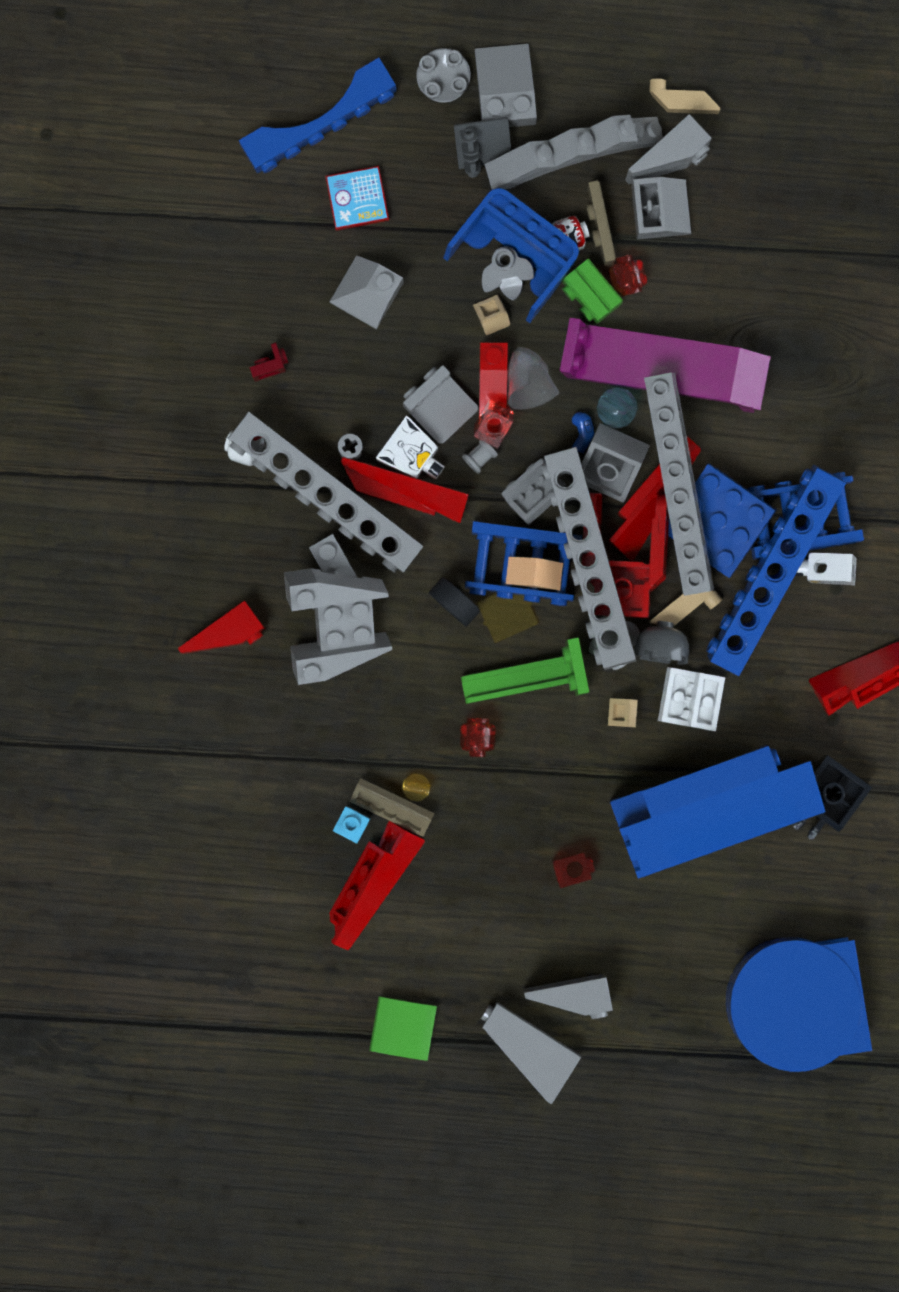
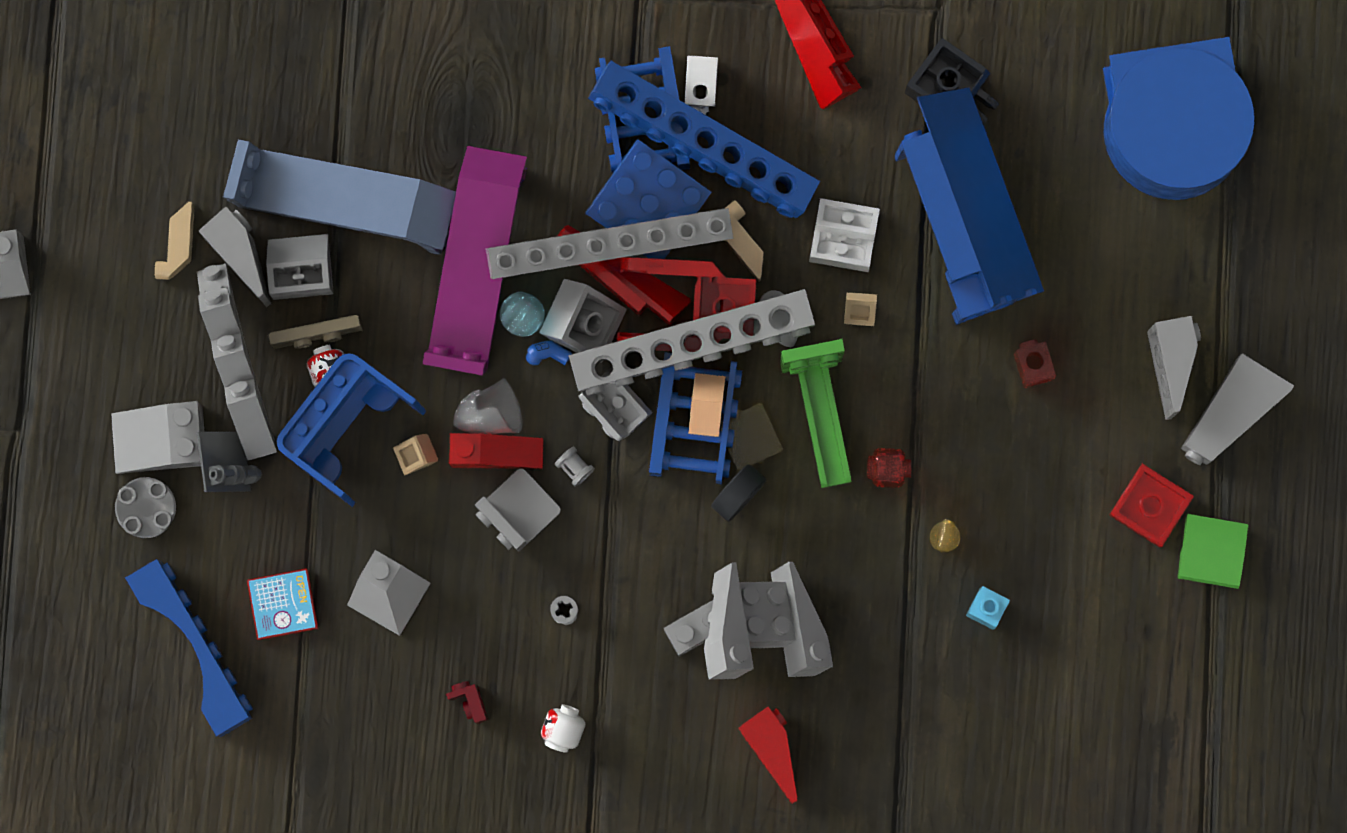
camera: 90 degrees left, 5 degrees down
light grey brick [227,412,423,573] -> none
red wedge [329,821,425,950] -> none
red wedge [341,457,469,523] -> none
dark tan plate [349,778,435,837] -> none
white torso [376,416,445,480] -> none
clear red brick [474,400,513,449] -> none
light grey plate [482,246,534,300] -> none
bright green brick [562,258,623,324] -> none
clear red head [609,255,647,296] -> none
dark grey cylinder [634,621,689,665] -> none
none -> sand blue panel [223,139,456,255]
none -> red tile [1109,463,1194,548]

